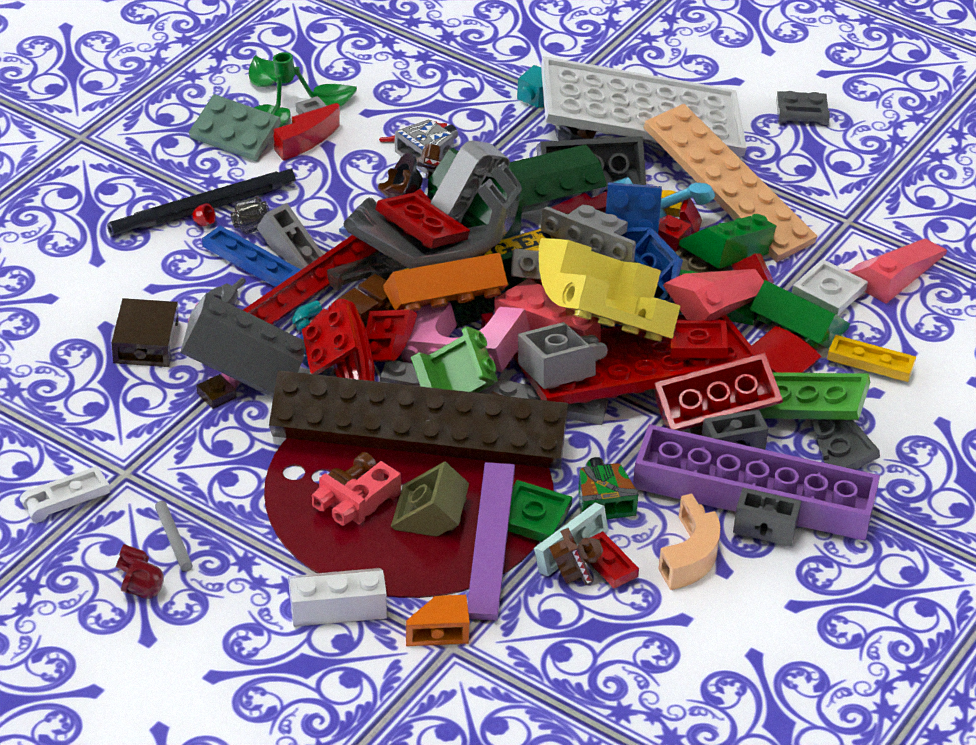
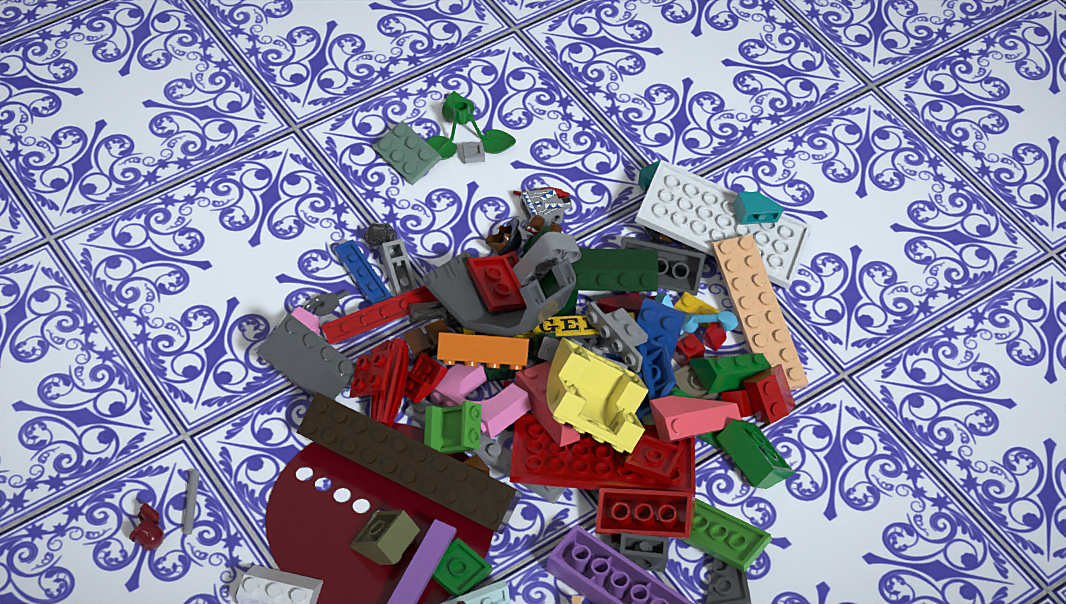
camera: 20 degrees right, 10 degrees up
white plate [20,466,110,523] -> none
black piece [107,168,296,237] -> none
dark brown panel [111,298,179,367] -> none
red hinge [192,203,216,226] -> none
dark brown plate [196,374,237,409] -> none
red slope [273,103,340,161] -> none
teal arm [292,300,323,331] -> none
coral hips [312,452,401,526] -> none
light grey hinge [518,322,608,389] -> none
torso [578,457,639,519] -> none
red slope [751,326,822,373] -> none
dark grey plate [776,91,830,125] -> none
white plate [792,259,868,316] -> none
yellow plate [827,335,916,382] -> none
coral wedge [848,238,947,304] -> none
none -> teal slope [732,191,784,225]
none -> red slope [743,364,796,424]

